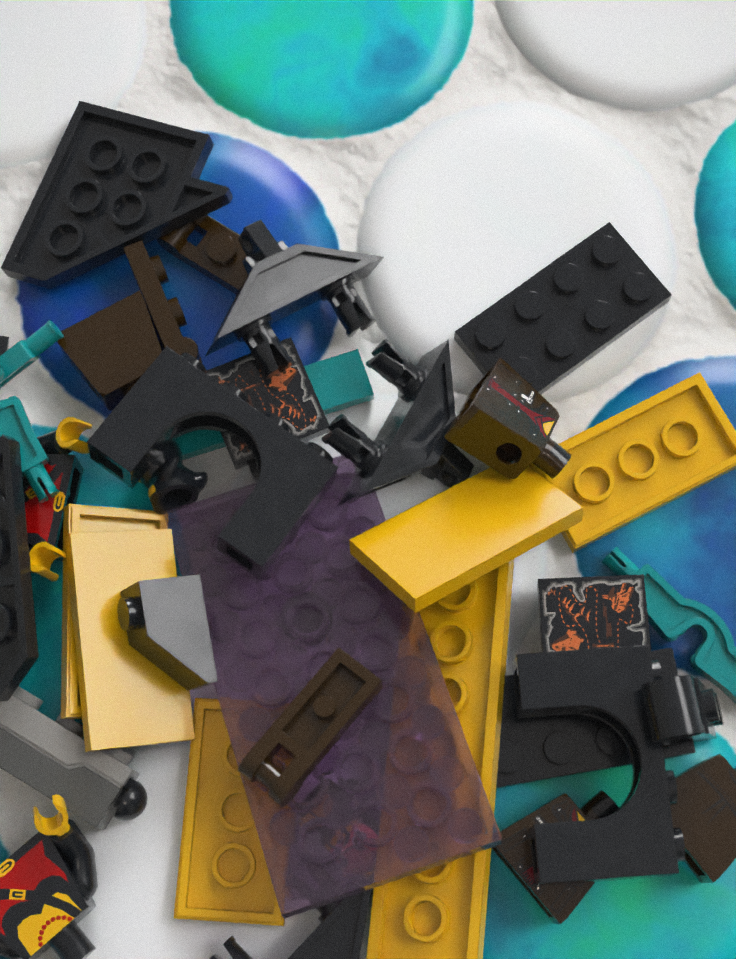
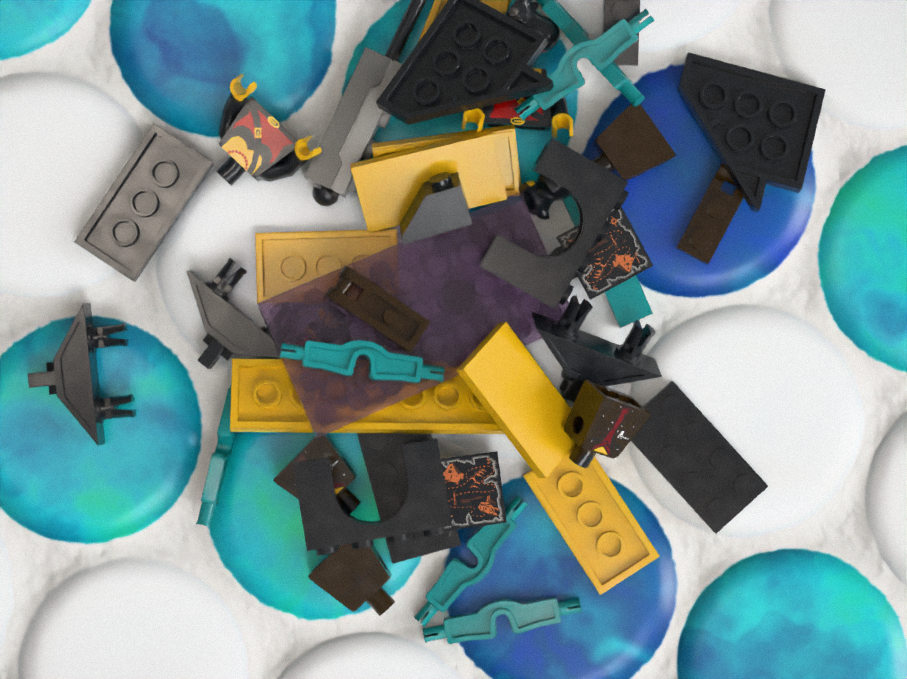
camera: 90 degrees right, 15 degrees up
dark brown plate [124,241,203,364] -> none
black connector [205,220,384,379] -> none
black plate [641,675,724,742] -> none
none -> teal piece [279,340,445,384]

